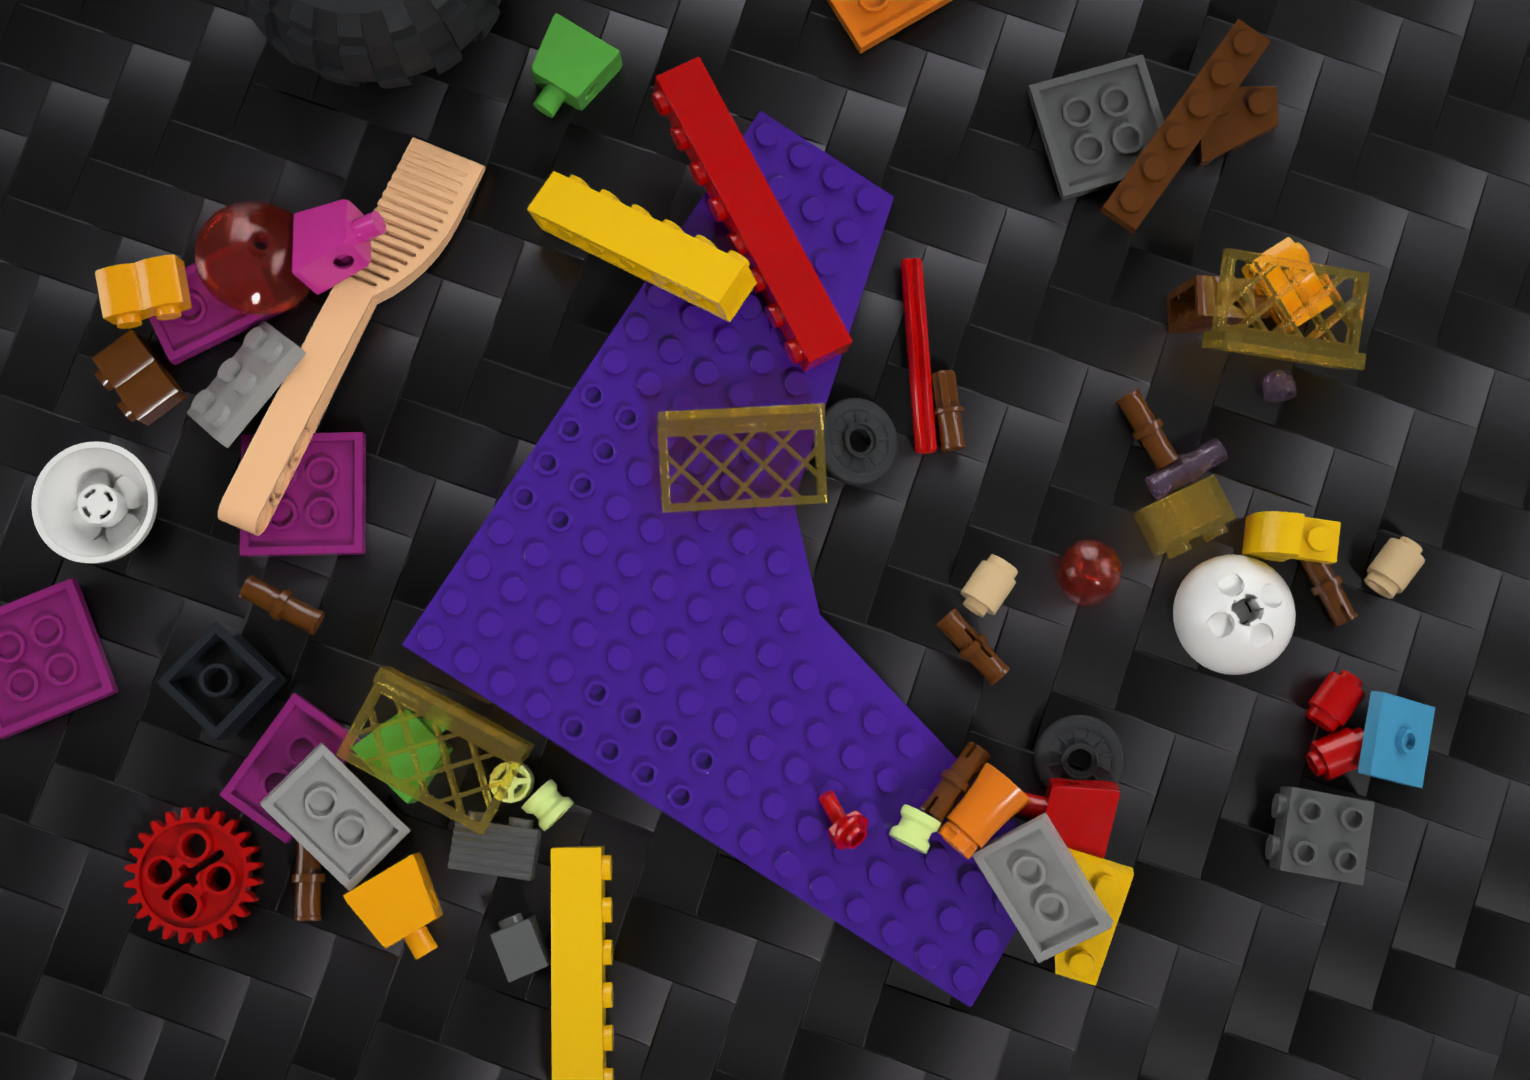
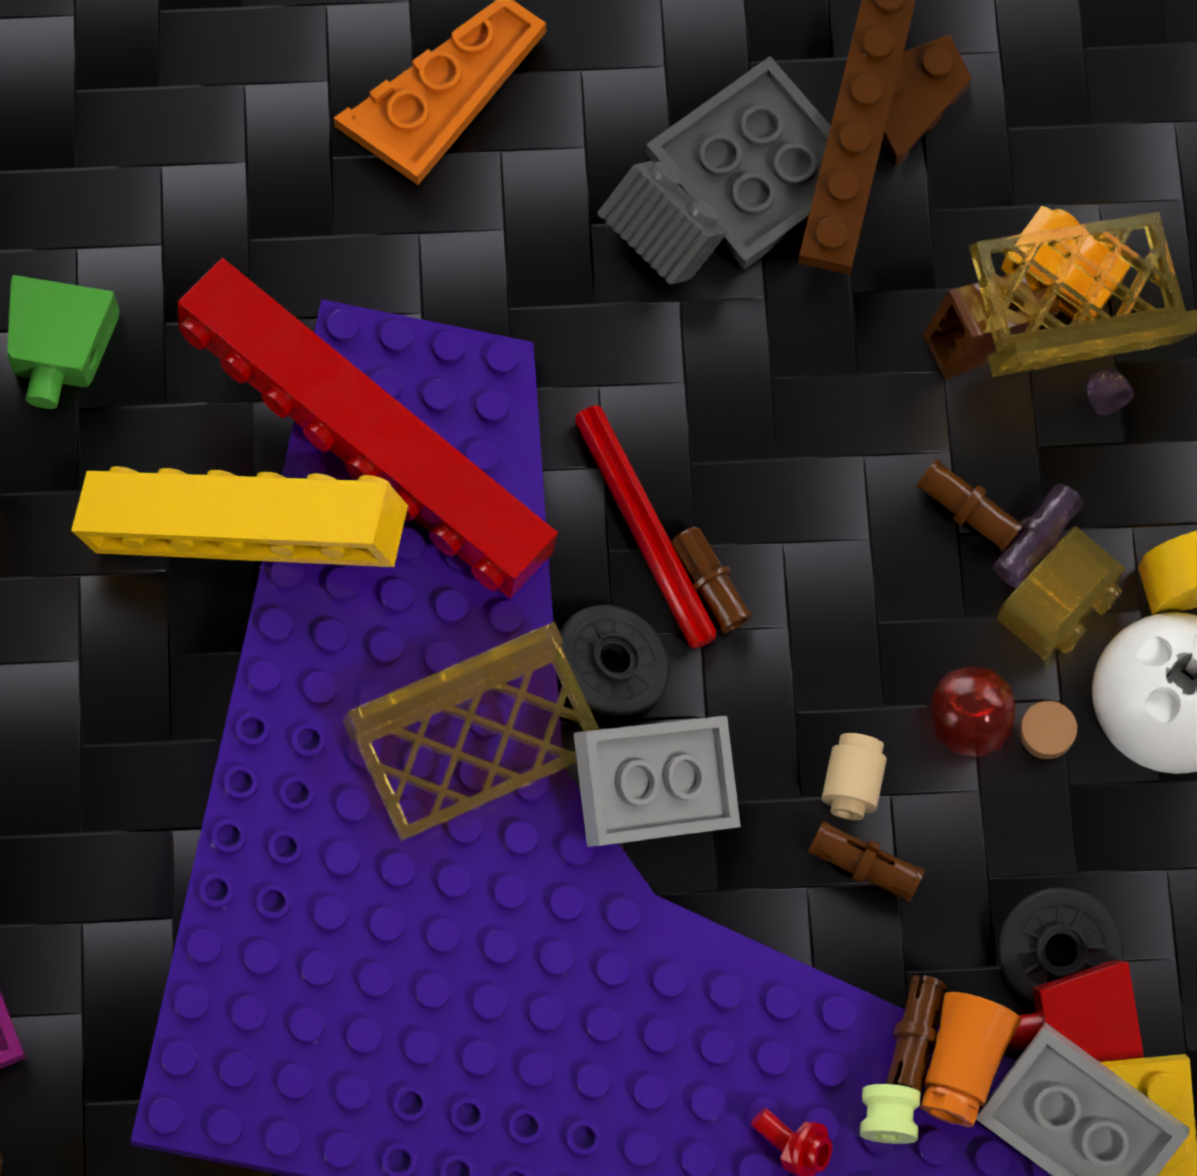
camera: 25 degrees left, 10 degrees down
none -> light grey plate [574,716,741,847]
none -> dark grey brick [598,161,727,285]
none -> medium nougat tile [1019,701,1077,759]

